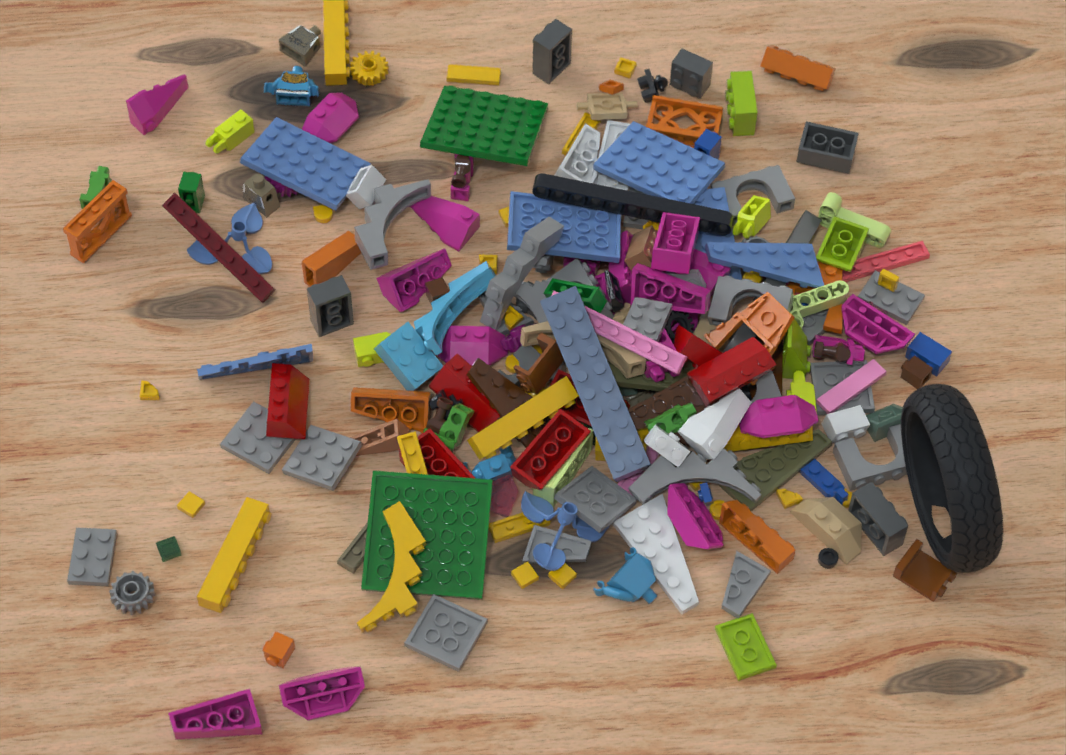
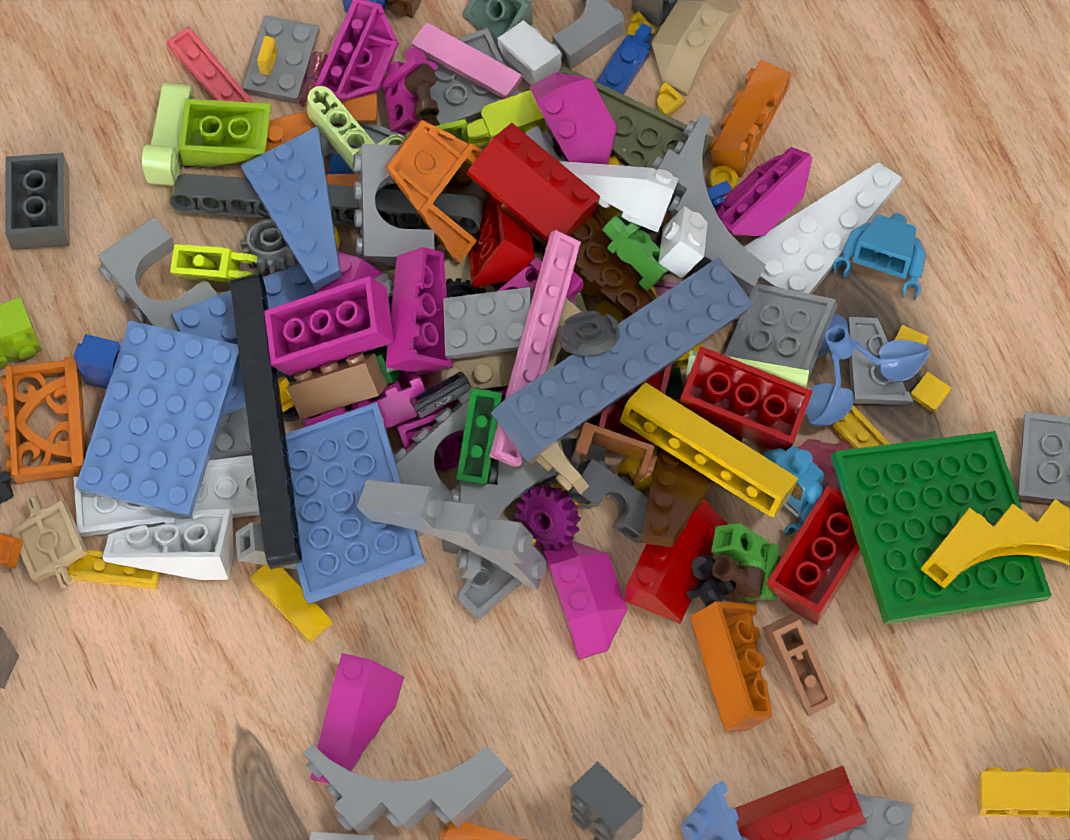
camera: 105 degrees left, 10 degrees up
light grey plate [282,425,362,491] -> none
dark tan tile [337,522,368,574] -> none
neon yellow hinge [353,332,391,367] -> none
medium azure brick [374,322,443,391] -> none
dark pink wedge [376,248,452,312] -> none
yellow tile [397,431,428,475] -> none
medium azure arch [414,261,496,355] -> none
green plate [420,85,548,166] -> none
reddish brown brick [425,277,450,303] -> none
yellow tile [447,64,501,86] -> none
hips [450,154,474,202] -> none
yellow tile [479,254,497,274] -> none
yellow tile [505,354,519,373] -> none
lime tile [715,613,777,681] -> none
light grey wing [721,551,771,618] -> none
black tile [818,548,839,569] -> none
none -> dark grey tile [558,311,620,356]

